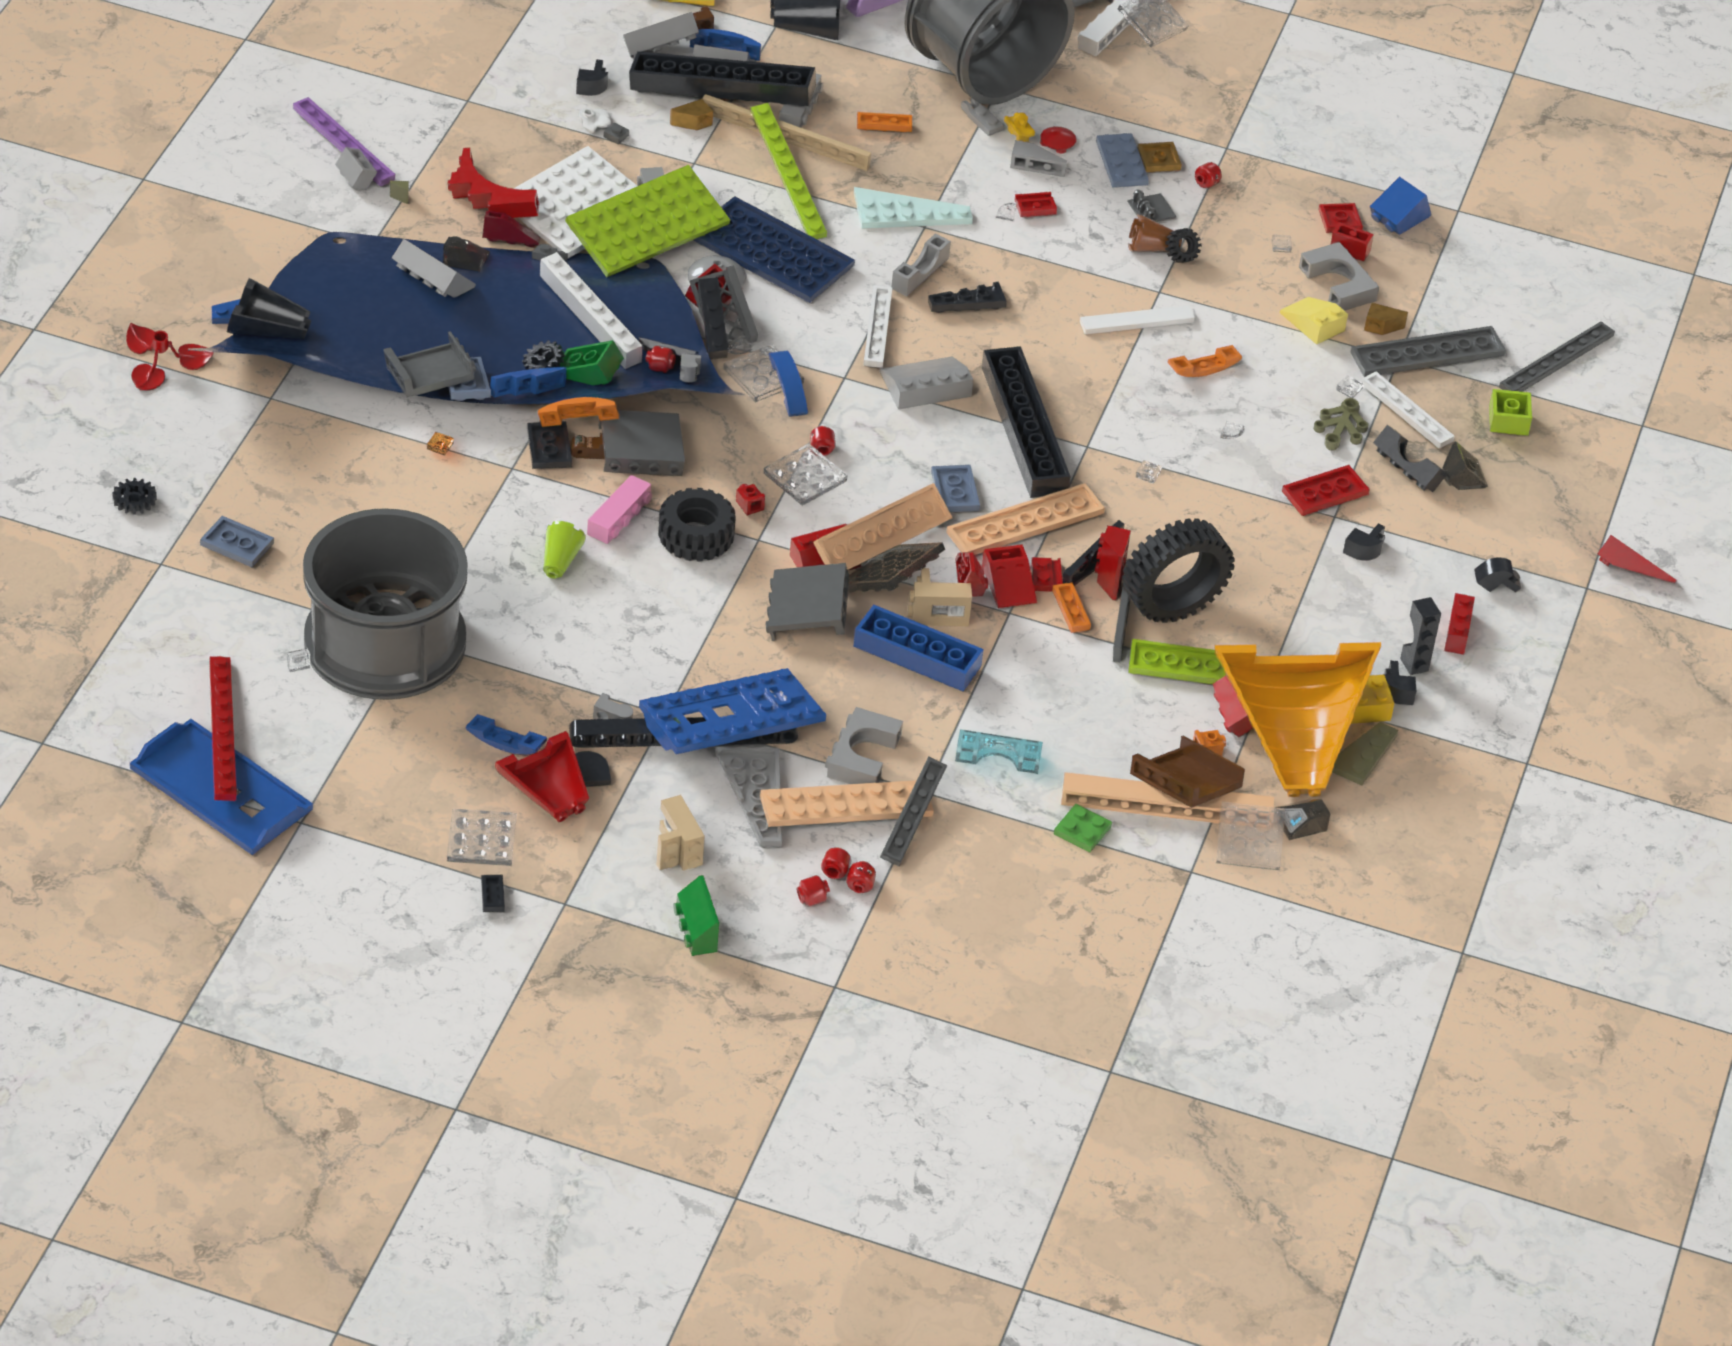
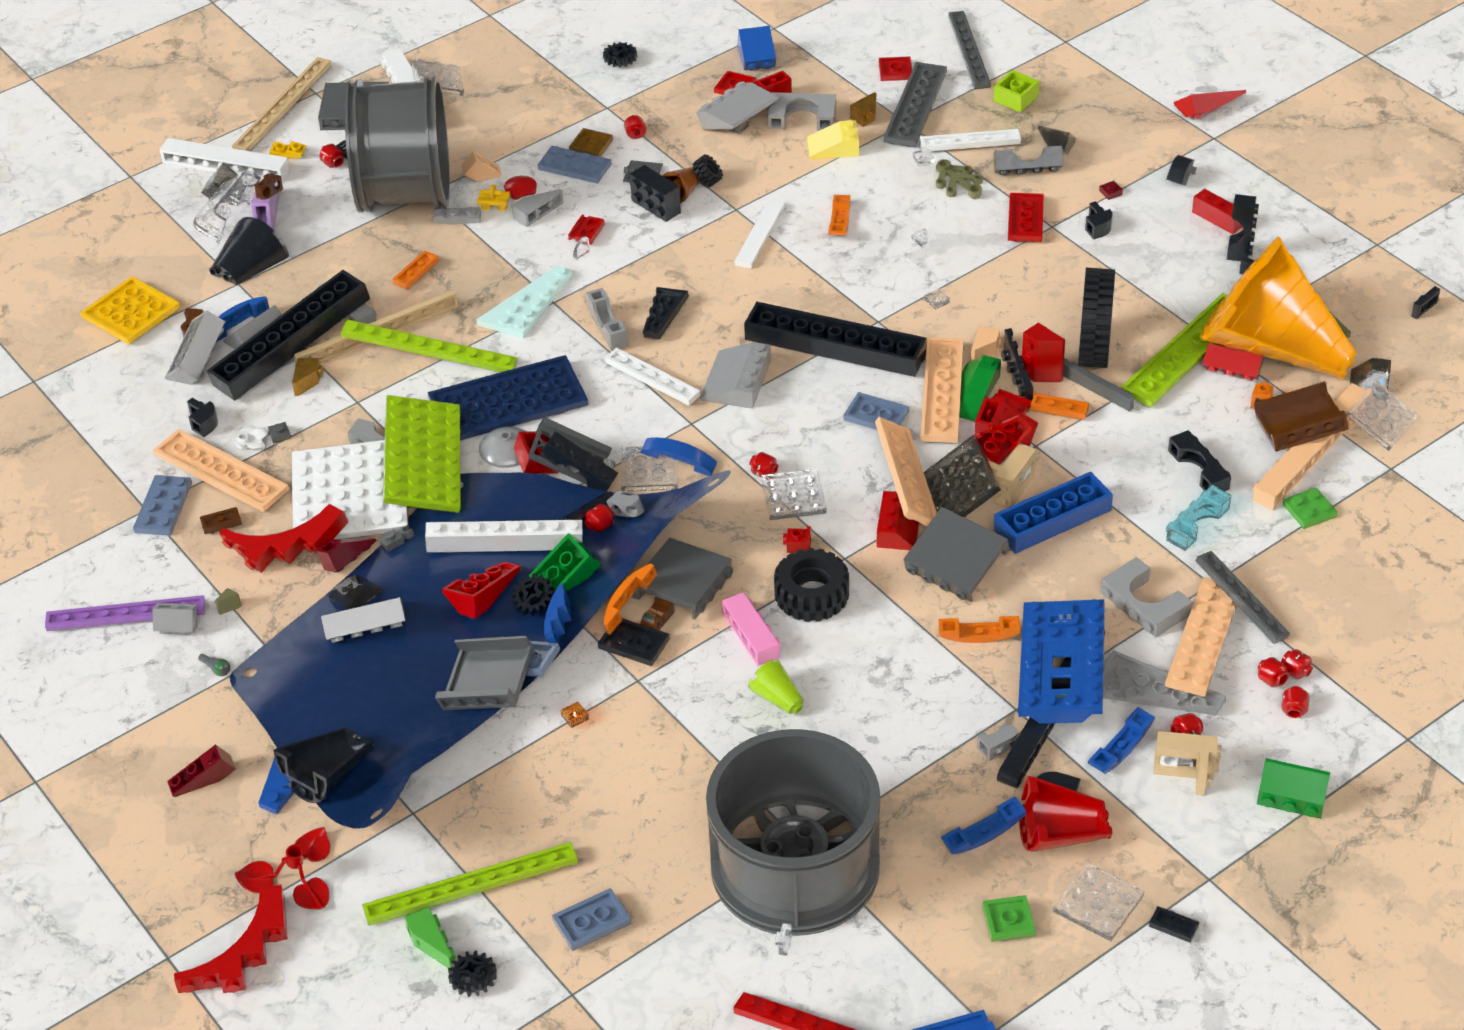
camera: 50 degrees left, 0 degrees up
none -> sand blue plate [133,475,192,536]
none -> light nougat plate [153,429,289,512]
none -> dark red slope [167,744,236,797]
none -> red arch [174,884,288,993]
none -> dark grey piece [198,653,230,676]
none -> reddish brown plate [200,507,242,534]
none -> lime plate [362,842,578,926]
none -> bright green slope [404,907,456,968]
none -> red wedge [442,562,521,618]
none -> light nougat slope [461,151,502,182]
none -> black gear [603,42,637,68]
none -> black brick [630,165,681,222]
none -> light grey slope [696,81,779,130]
none -> red tile [879,56,912,81]
none -> orange slope [939,616,1020,643]
none -> green wedge [959,355,1001,422]
none -> light nougat slope [971,326,1003,361]
none -> bright green plate [982,895,1036,942]
none -> blue slope [1088,707,1155,774]
none -> dark red plate [1099,180,1123,200]
none -> black arch [1168,430,1231,497]
none -> red head [1170,713,1203,735]
none -> black plate [1411,286,1440,319]

